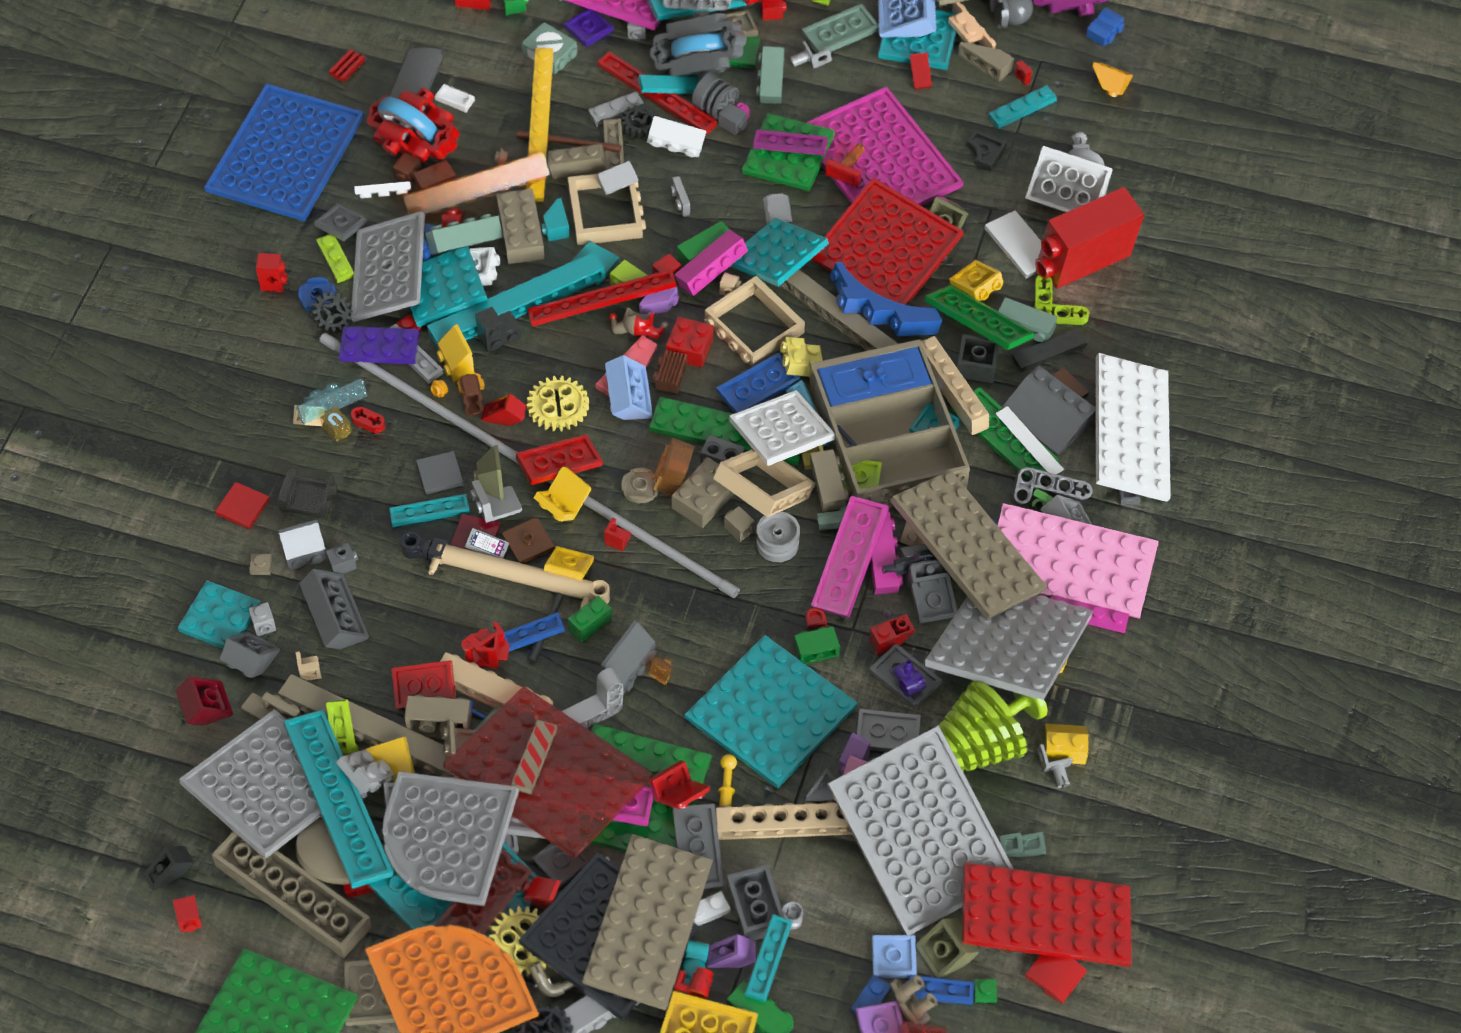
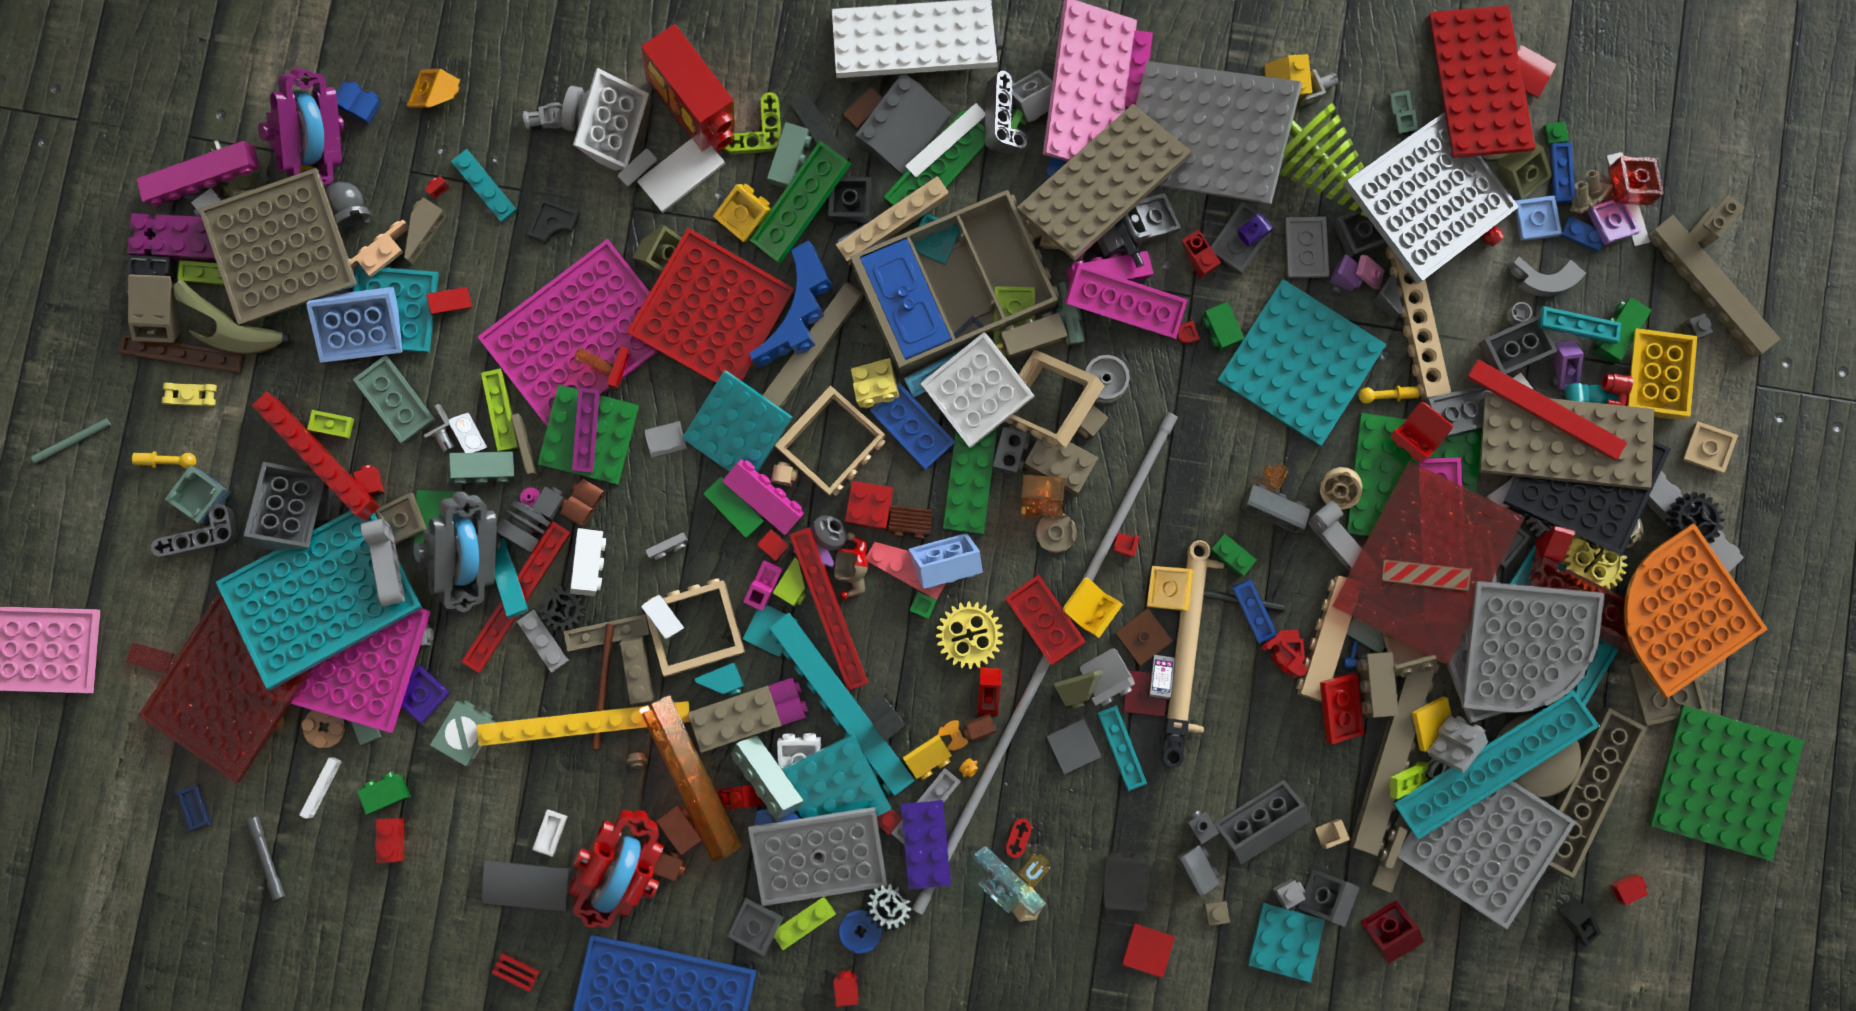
camera: 100 degrees left, 25 degrees up
white plate [355,182,412,199] -> none
none -> slope [448,413,488,453]
none -> lime plate [481,368,519,452]
none -> dark tan tile [511,414,538,477]
none -> copper brick [560,478,605,528]
none -> light grey slope [618,149,657,187]
none -> dark pink brick [744,560,783,611]
none -> magenta brick [769,678,809,725]
none -> dark grey piece [811,515,847,551]
none -> green plate [910,592,937,619]
none -> tan cylinder [1320,467,1363,509]
none -> red tile [1467,359,1628,461]
none -> red plate [1482,226,1504,247]
none -> light grey arch [1508,257,1586,297]

